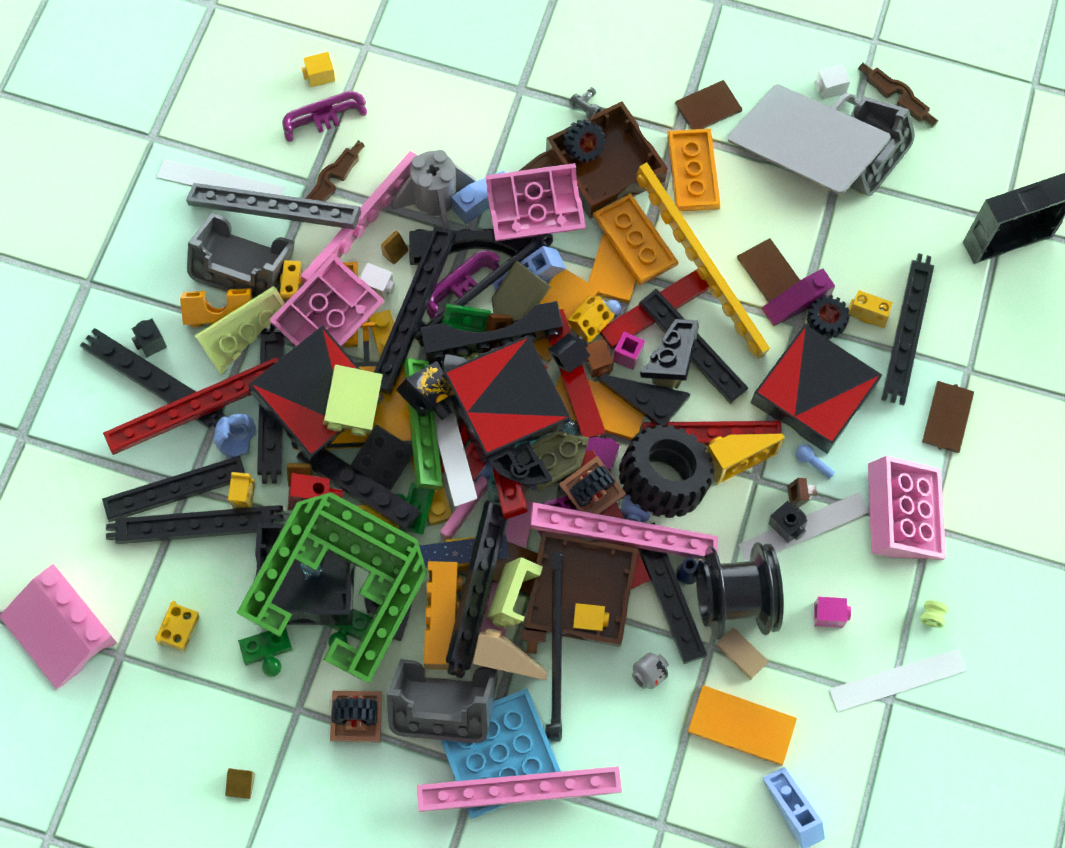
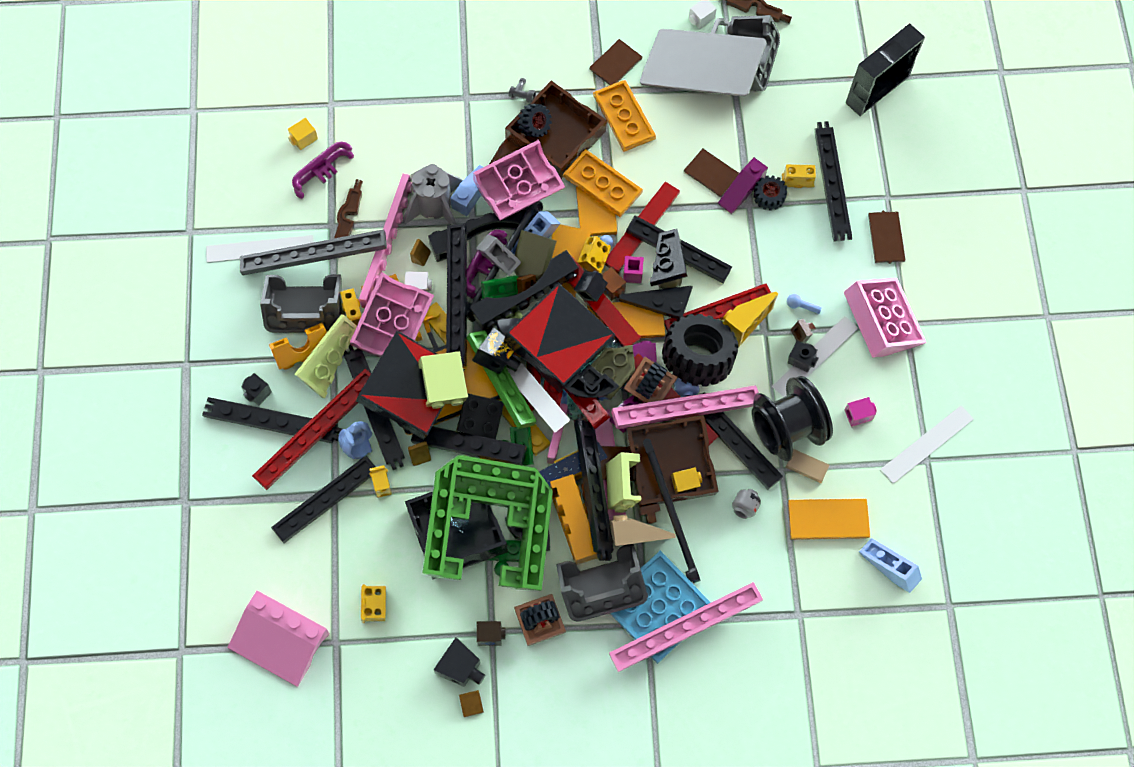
camera: 20 degrees left, 0 degrees up
black hinge [106,505,284,544] -> none
green plate [238,627,293,677] -> none
red torso [287,473,343,510] -> none
yellow plate [636,163,770,359] -> none
dark blue cone [676,558,697,585] -> none
tile [750,324,882,454] -> none
yellowish green wheel [920,600,949,628] -> none
none -> black torso [433,637,486,687]
none -> light grey arch [476,234,521,276]
none -> dark brown brick [476,621,506,646]

